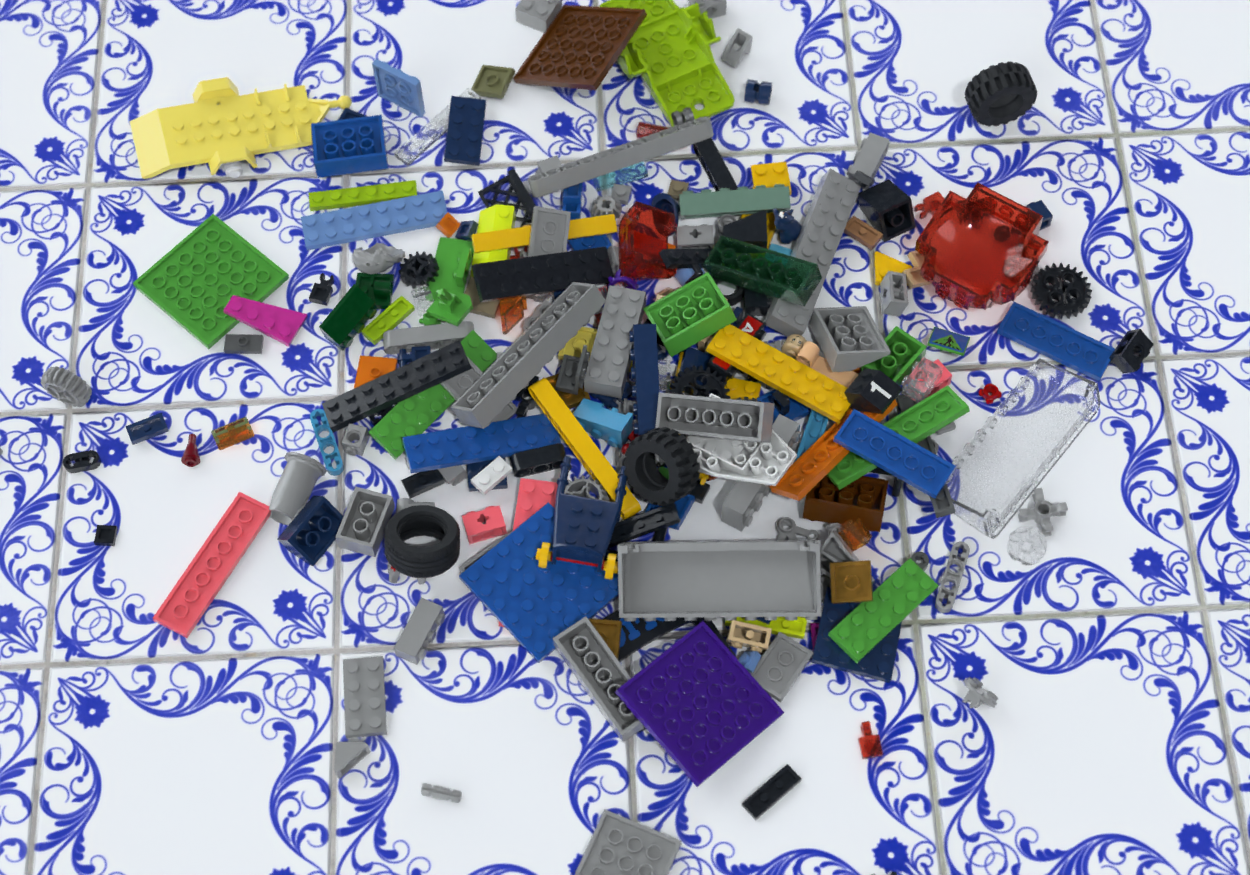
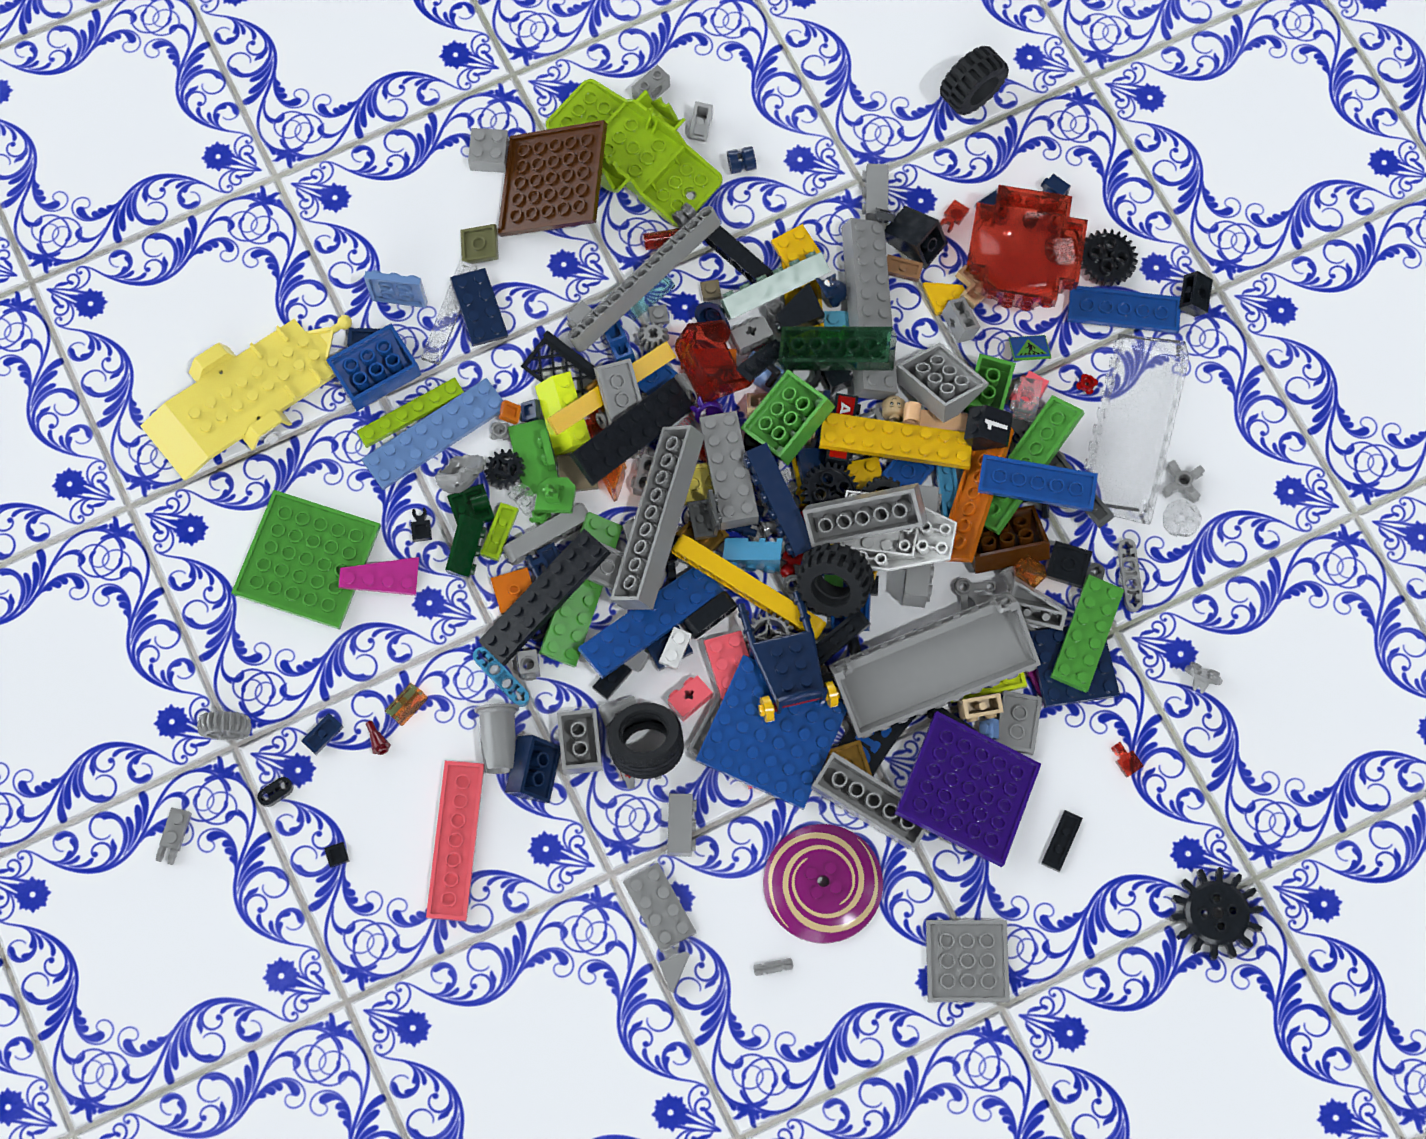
camera: 25 degrees left, 10 degrees up
dark grey plate [224,334,264,354] -> none
black plate [771,390,790,416] -> none
pearl gold plate [830,560,873,604] -> none
none -> light grey plate [490,422,510,440]
none -> magenta dish [763,824,883,944]
none -> black plate [1045,541,1092,589]

